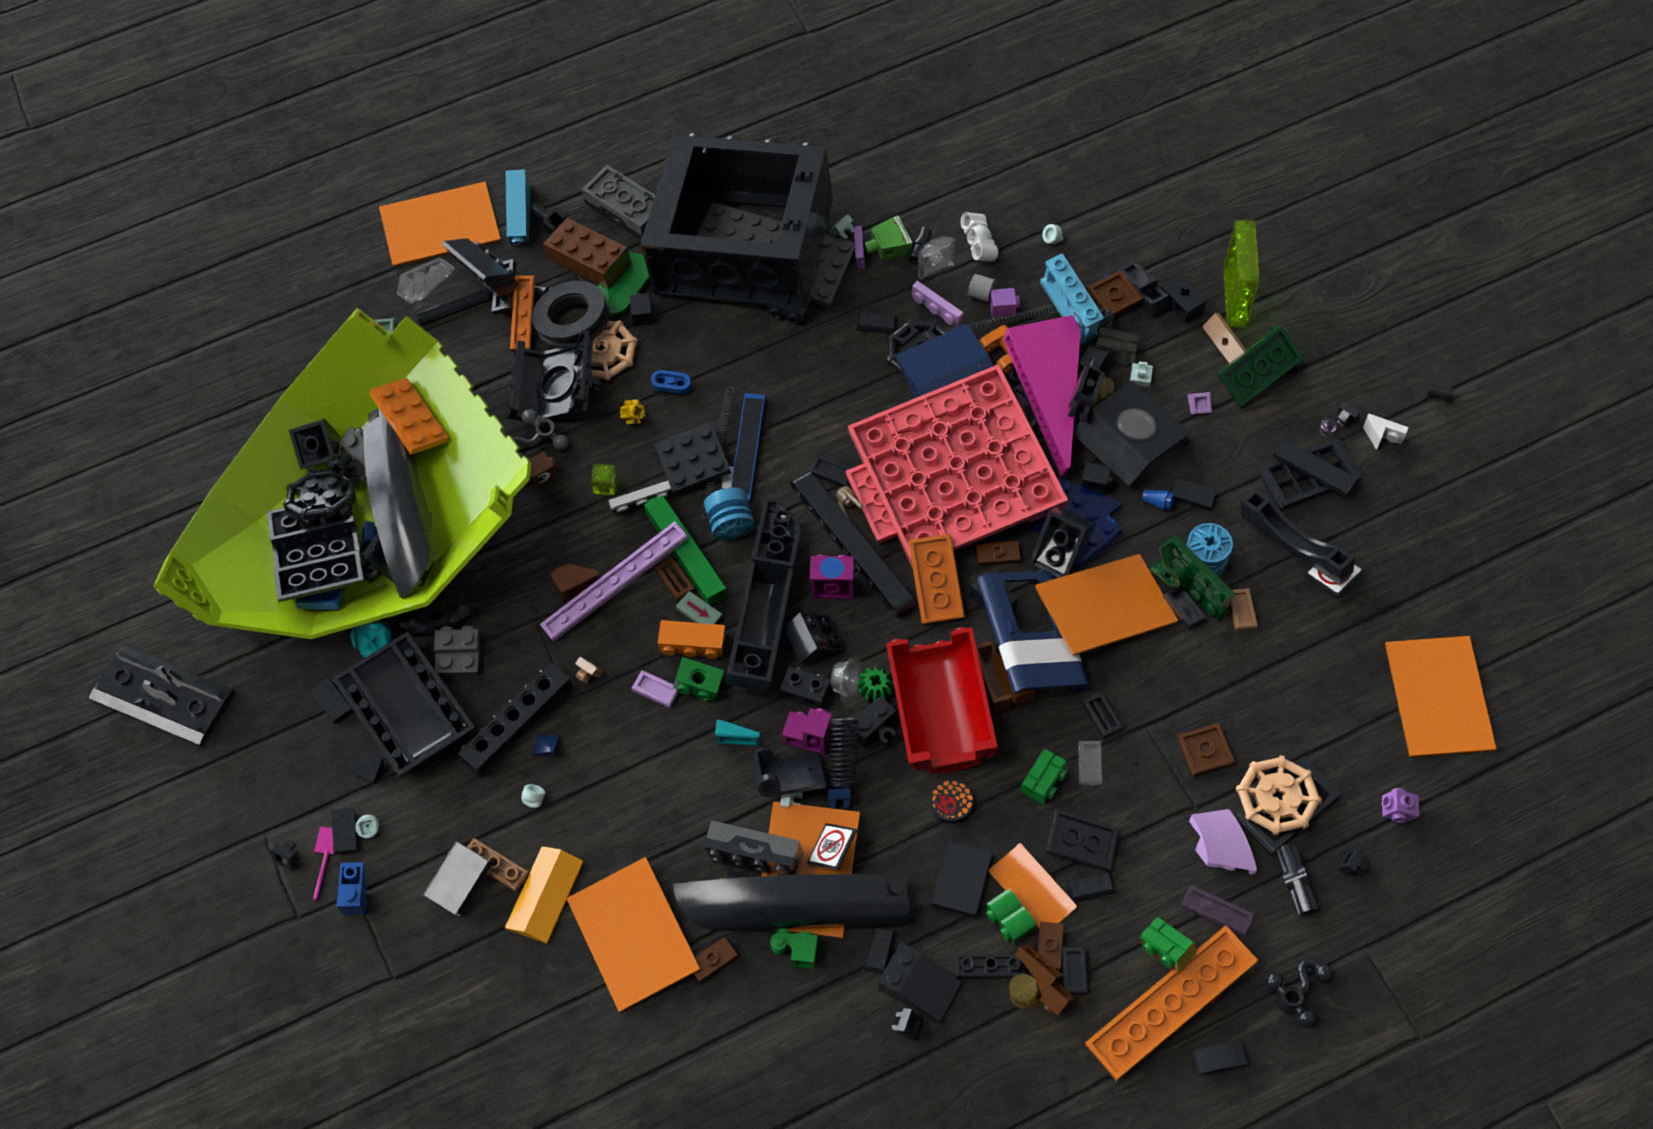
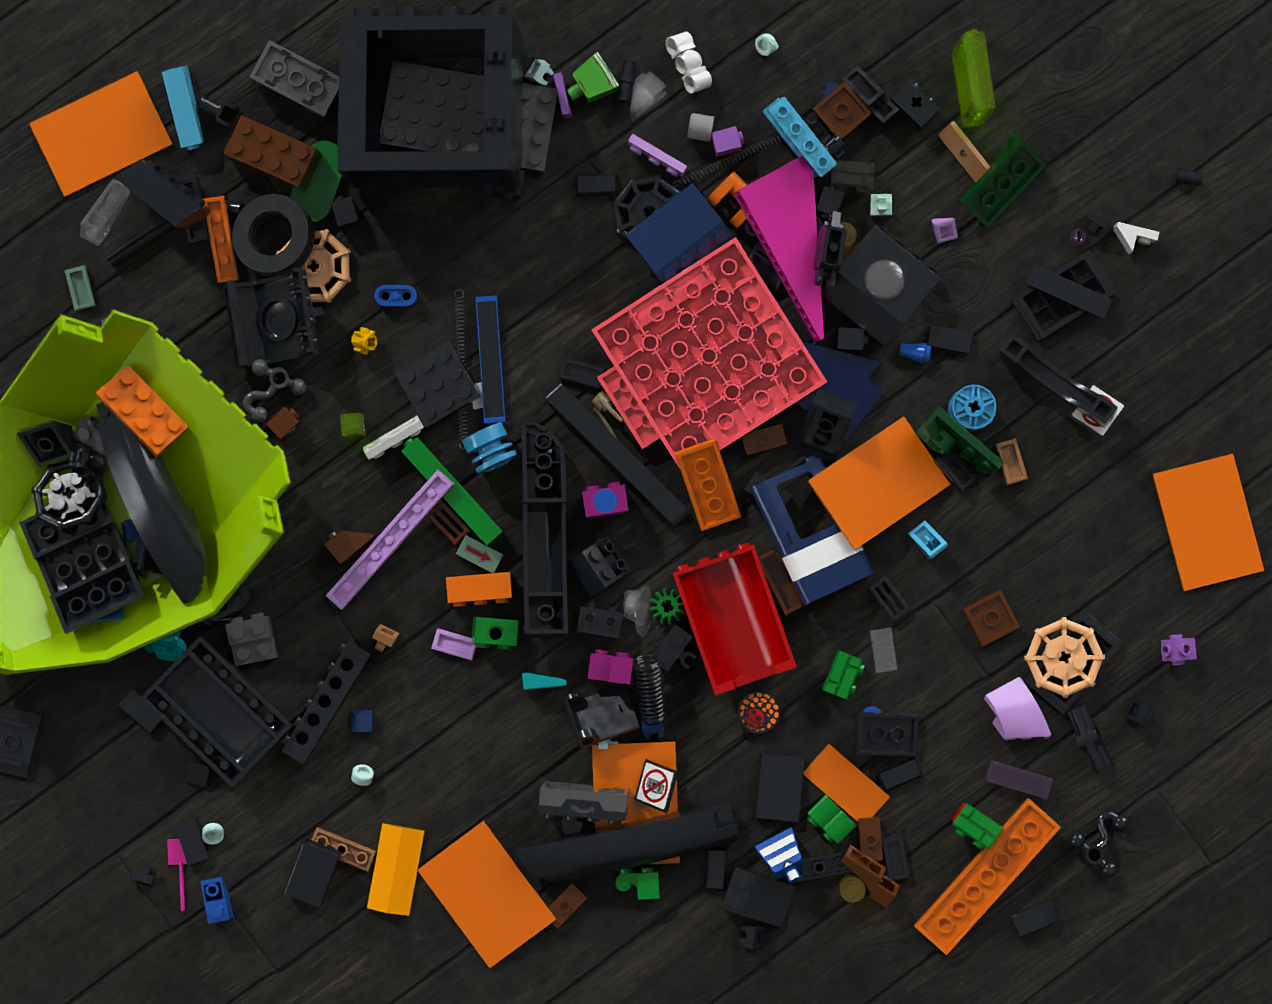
camera: 10 degrees left, 25 degrees up
none -> blue torso [755,828,804,884]
none -> medium azure slope [908,521,949,559]

